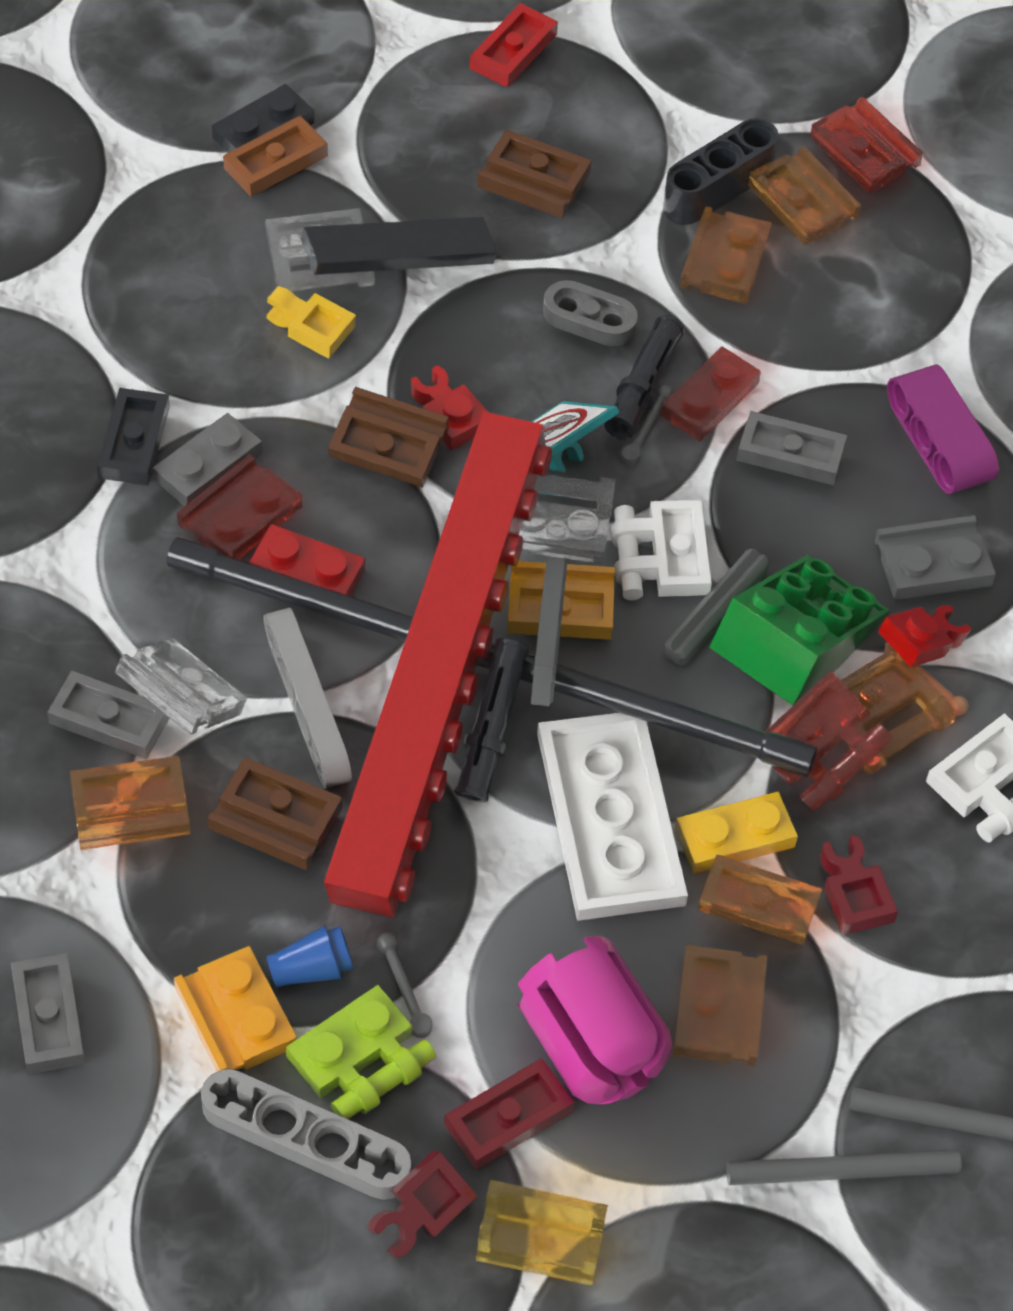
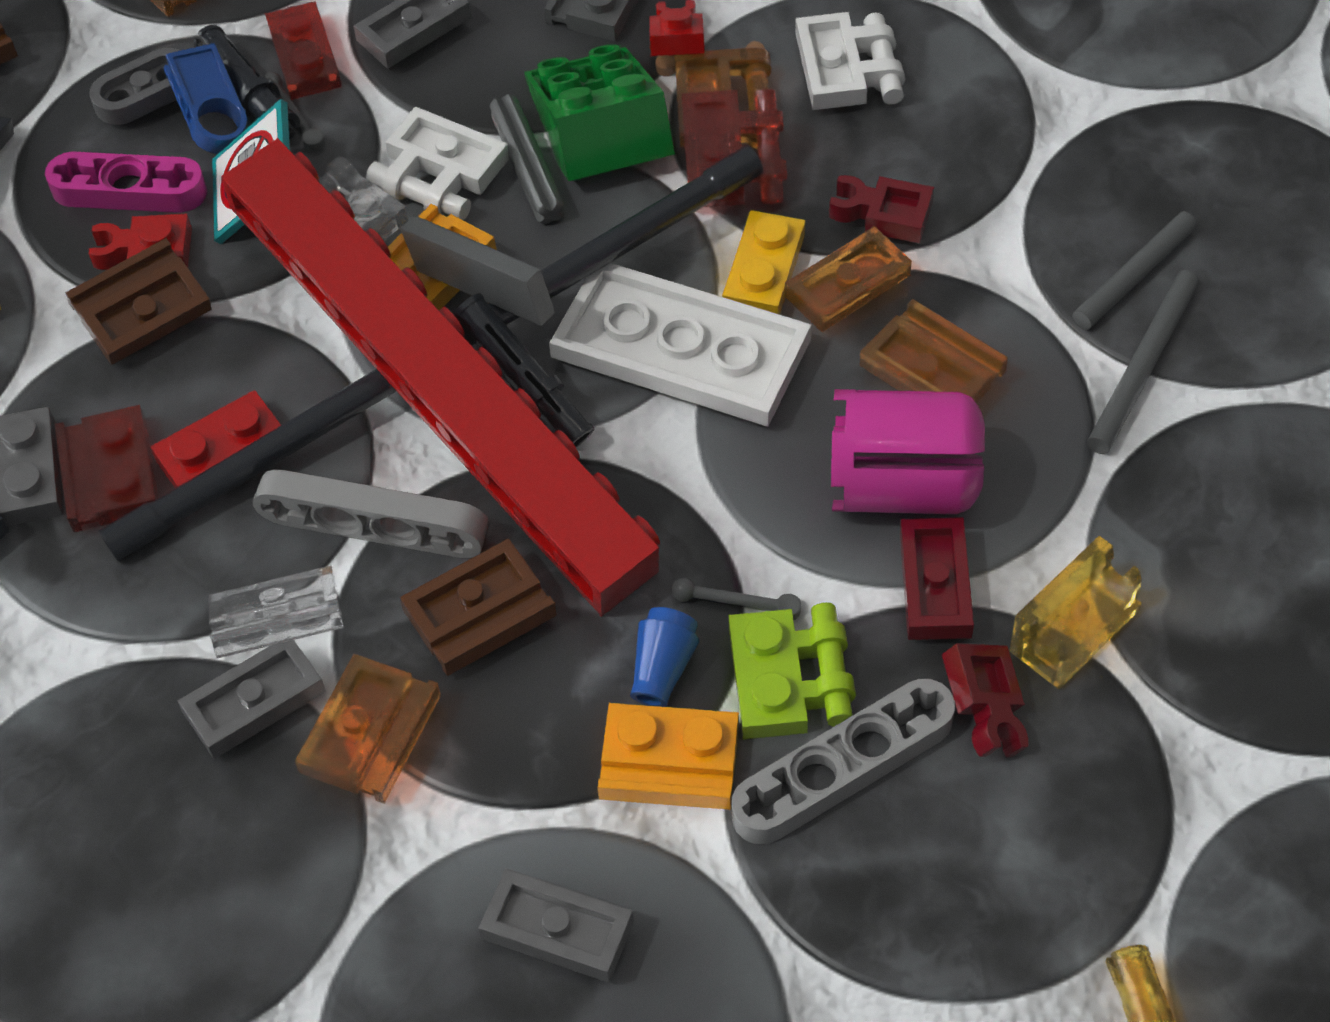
camera: 50 degrees left, 0 degrees up
none -> dark pink beam [45,152,207,213]
none -> blue piece [163,43,247,154]

